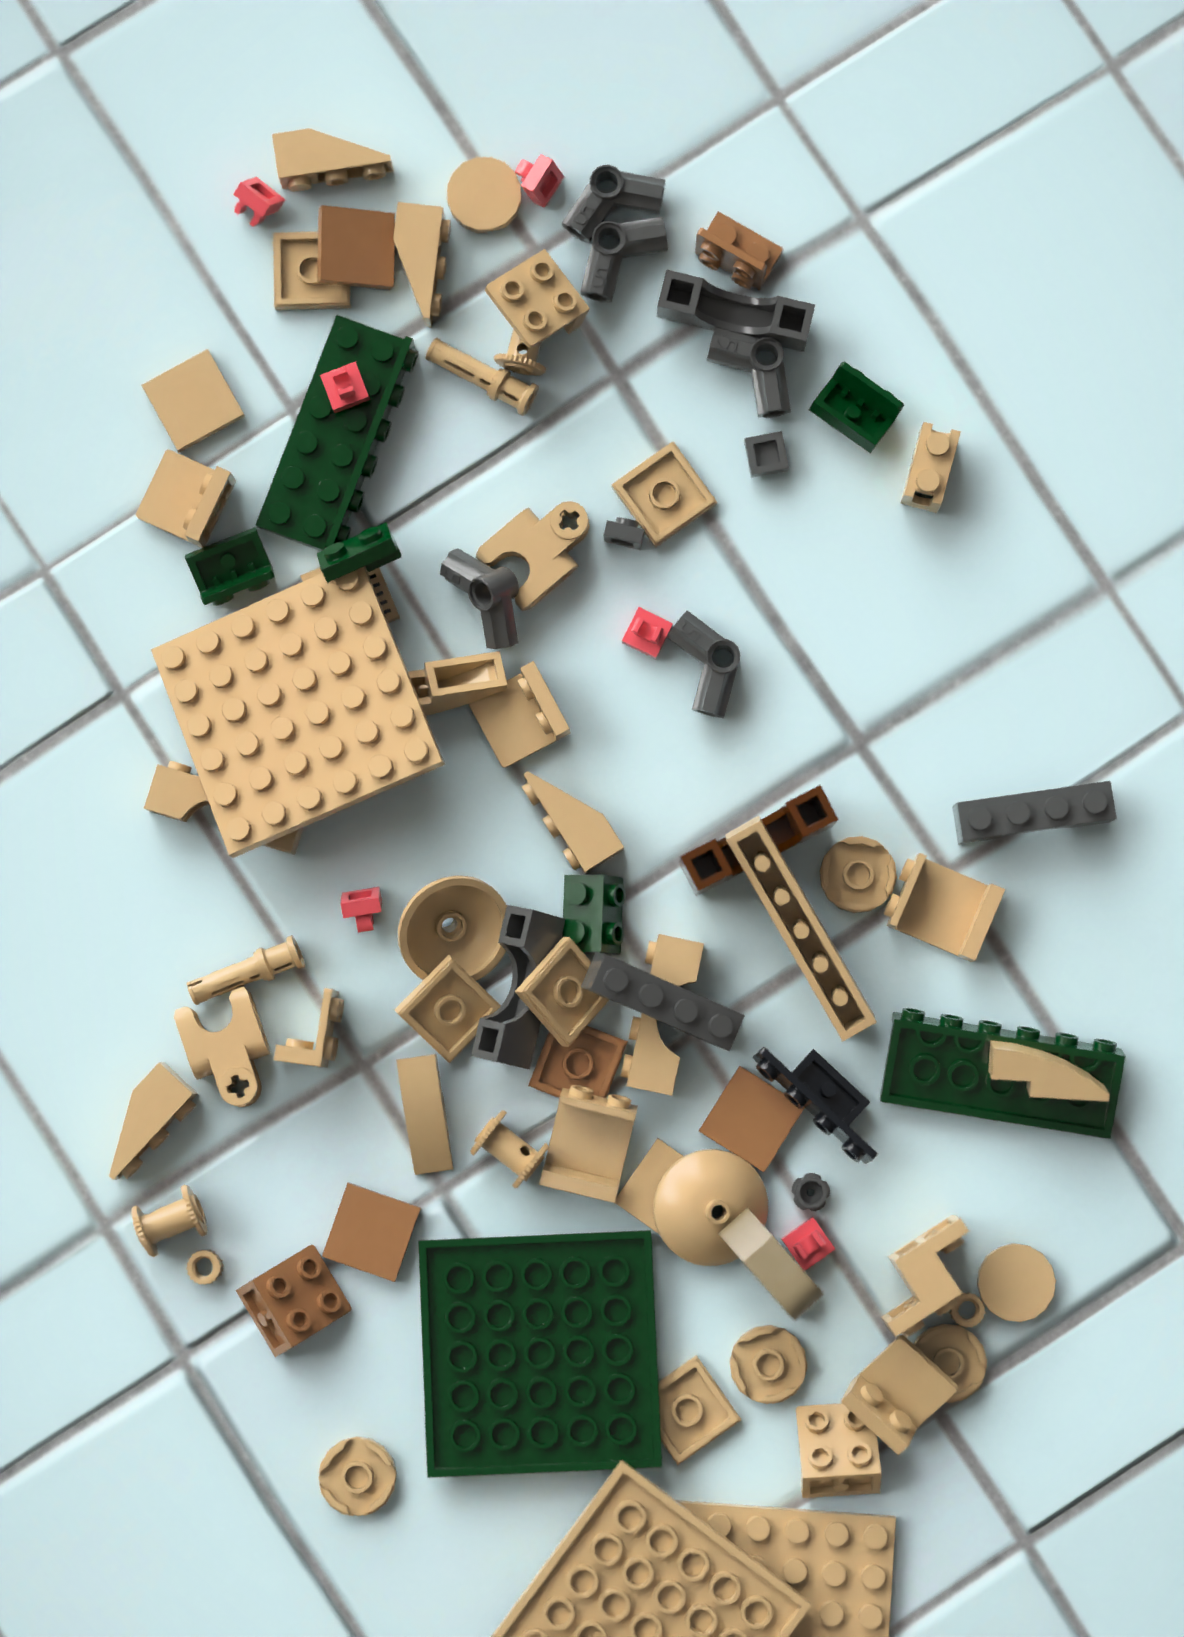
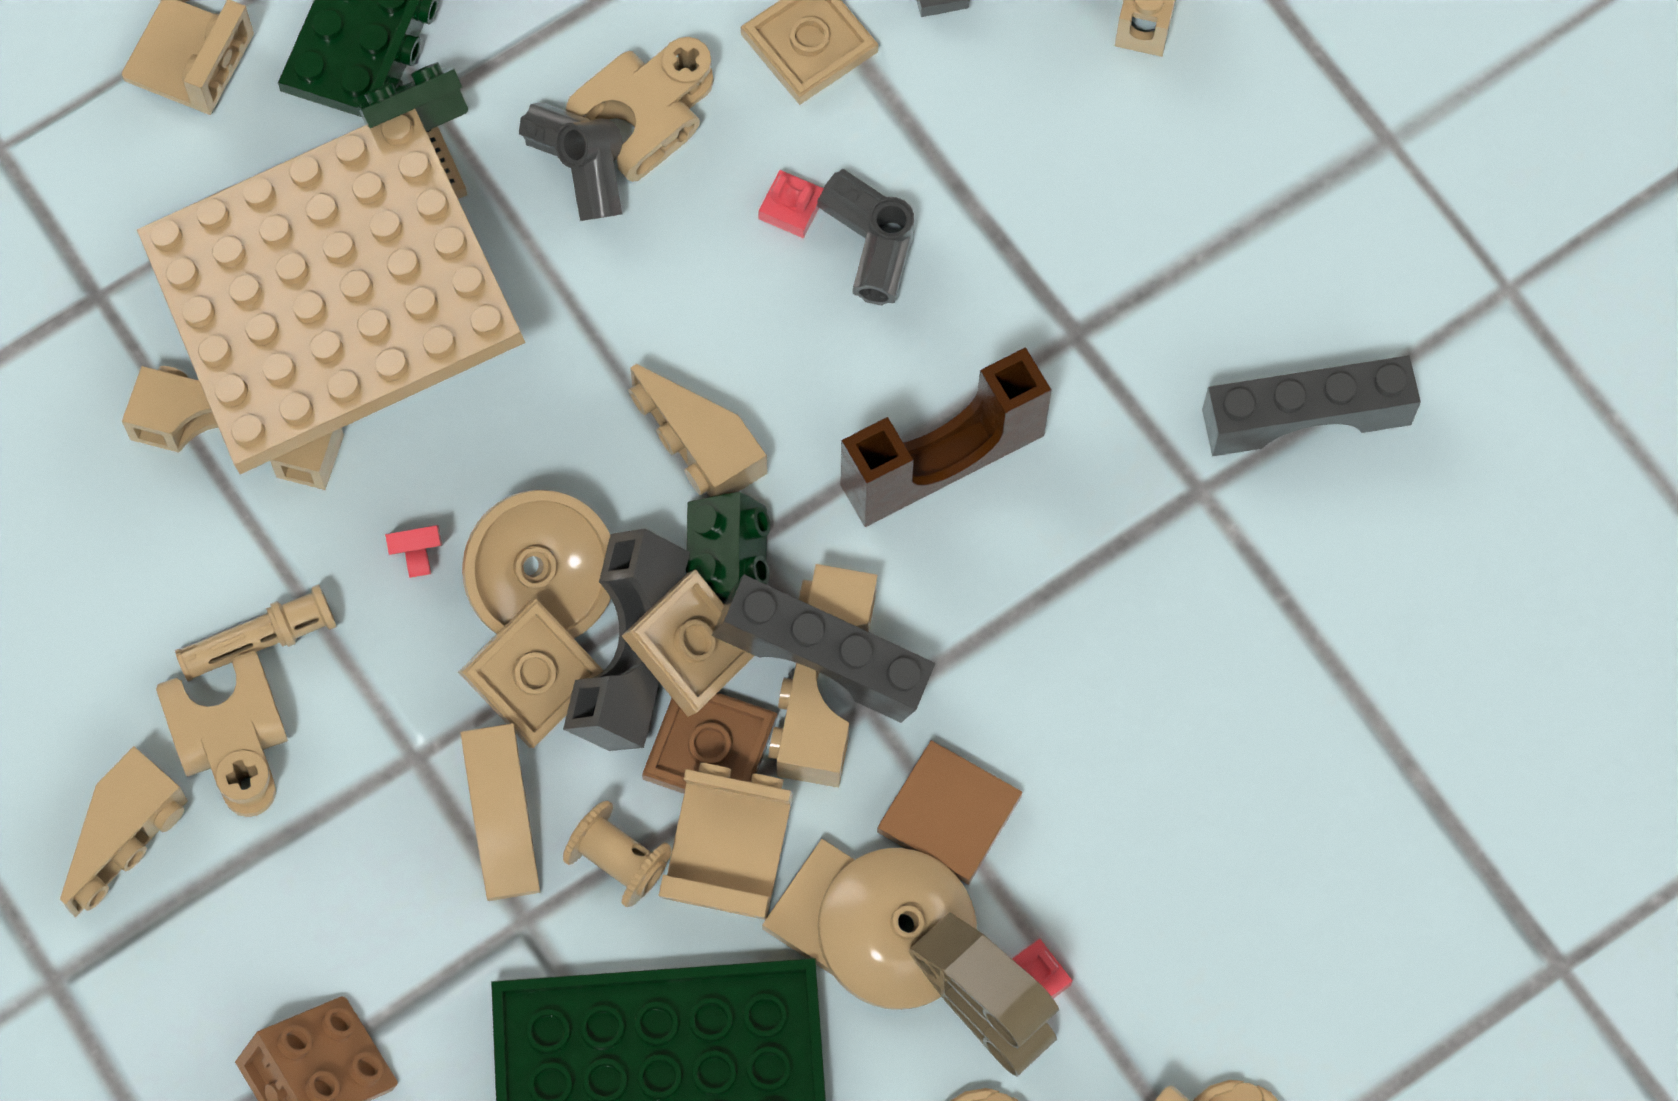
camera: 10 degrees left, 15 degrees down
tan hose [131,1185,207,1257] -> none
dark green bracket [185,527,275,606] -> none
tan axle [186,1250,224,1285] -> none
tan bracket [274,988,344,1068] -> none
medium nougat tile [322,1182,421,1282] -> none
tan slope [408,651,508,716] -> none
tan bracket [469,661,571,768] -> none
dark grey plate [603,517,644,550] -> none
tan brick [726,816,877,1041] -> none
black bracket [753,1047,878,1164] -> none
dark grey plate [792,1173,830,1211] -> none
tan tile [819,836,897,913] -> none
dark green bracket [880,1008,1126,1139] -> none
tan bracket [881,1215,969,1338] -> none
tan panel [884,853,1005,962] -> none
tan axle [949,1292,985,1328] -> none
tan tile [977,1243,1056,1322] -> none
tan slope [988,1040,1109,1102] -> none

